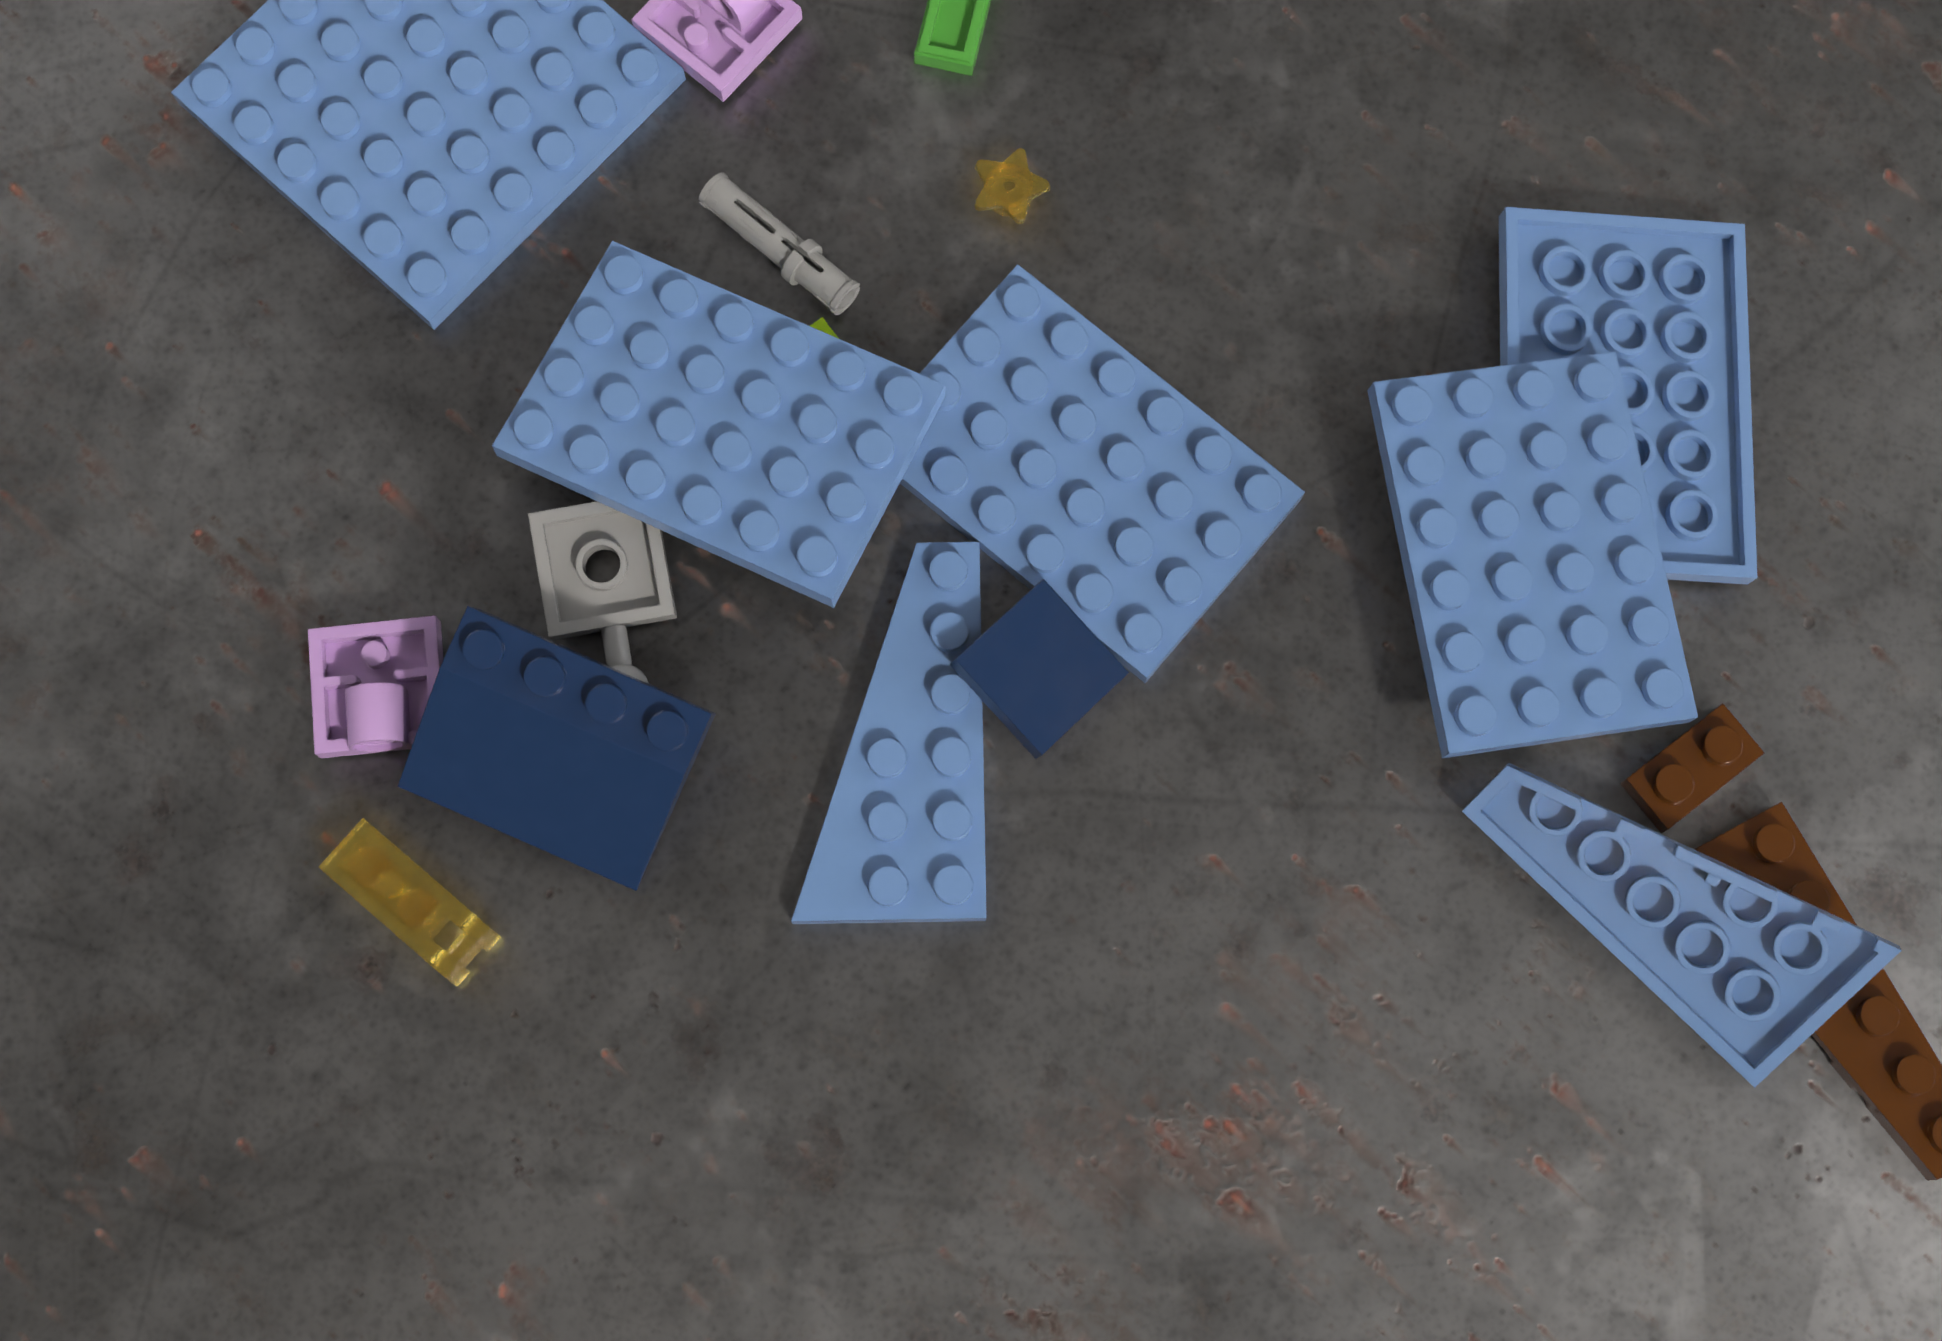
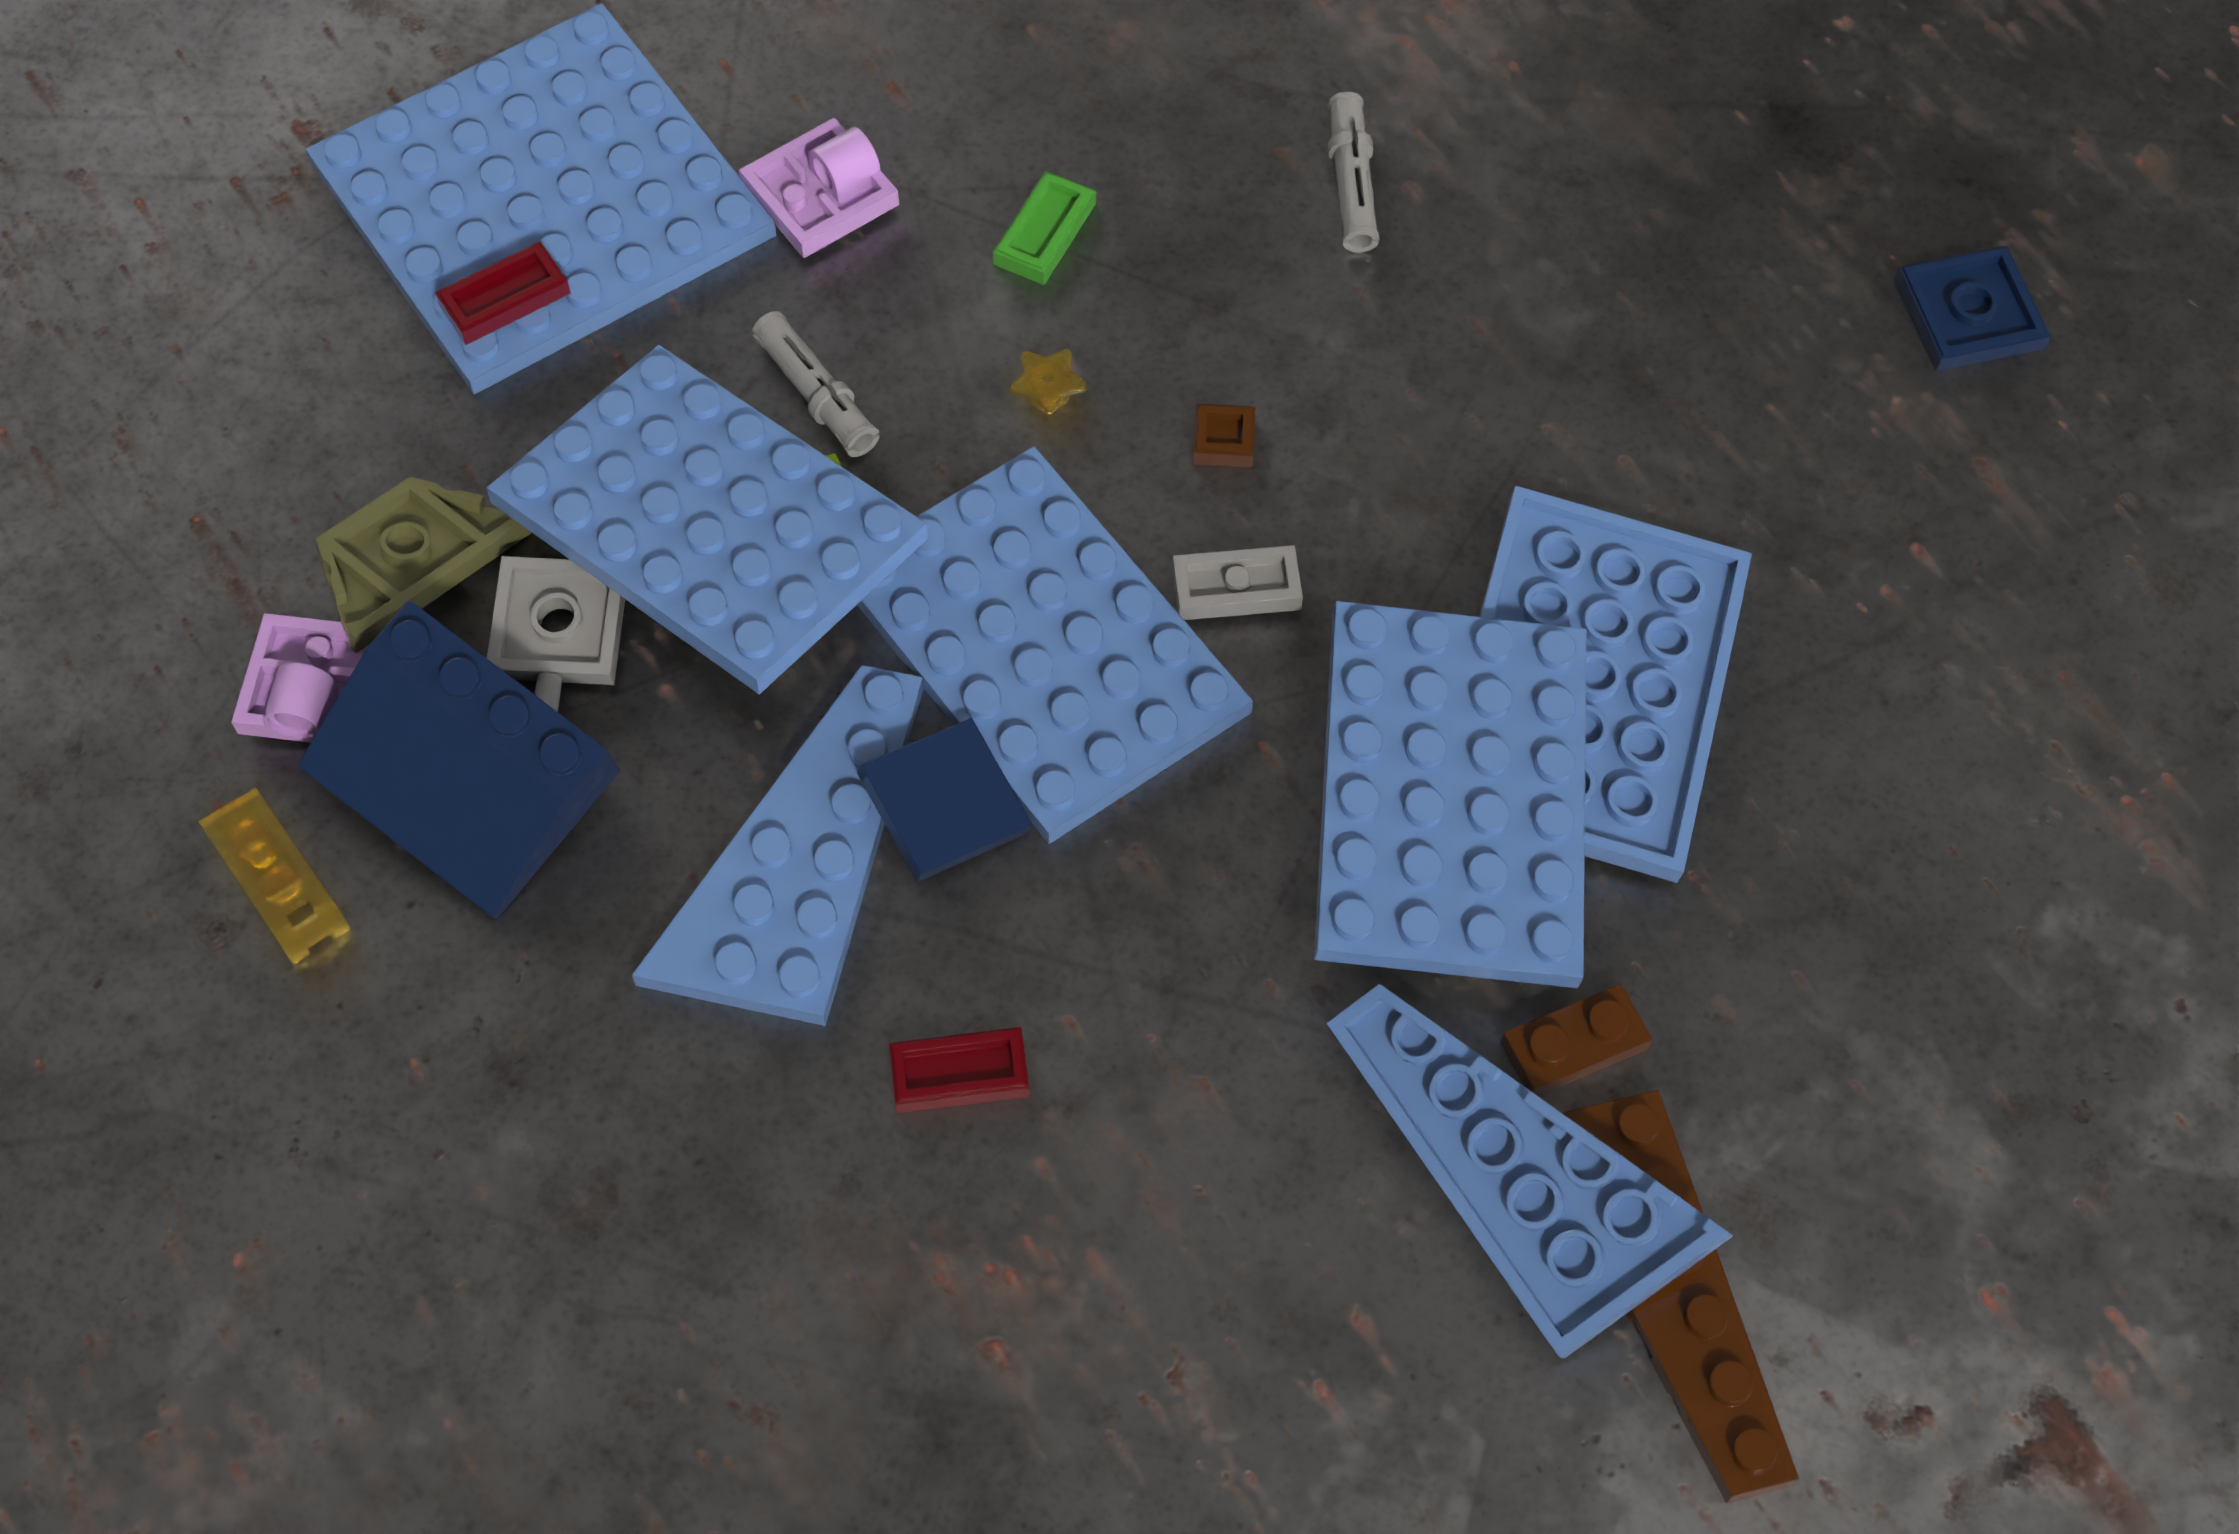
camera: 15 degrees right, 15 degrees down
none -> olive wing [315,476,532,653]
none -> dark red tile [435,241,571,345]
none -> dark red tile [889,1027,1030,1113]
none -> light grey plate [1172,545,1303,620]
none -> reddish brown tile [1193,404,1256,468]

